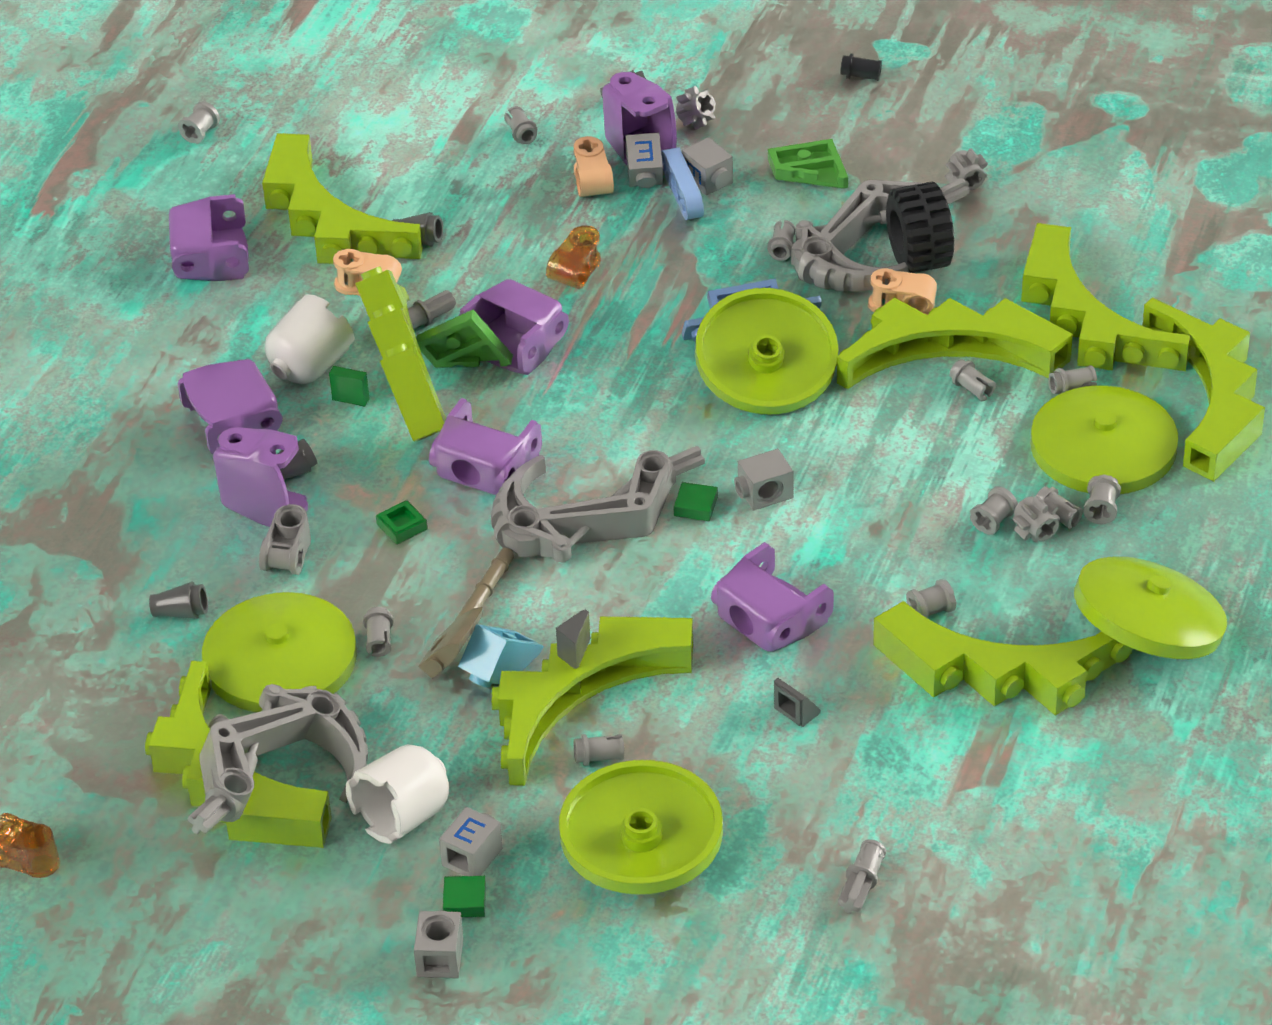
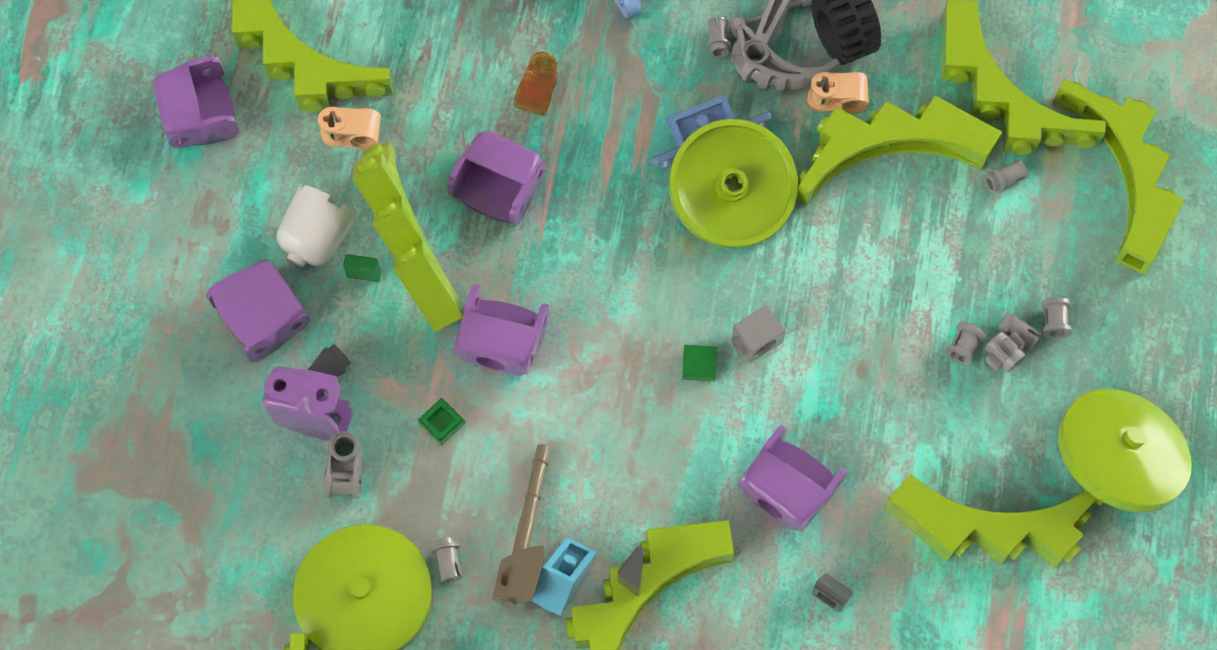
camera: 10 degrees left, 25 degrees up
dark grey cone [149,581,208,619] -> none
dark grey cone [392,212,443,246] -> none
light grey axle [408,290,456,329] -> none
bright green wing [416,310,513,368] -> none
light grey piece [491,446,705,563] -> none
light grey bush [906,579,956,618] -> none
light grey pin [950,359,996,401] -> none
lime dish [1030,385,1178,494] -> none

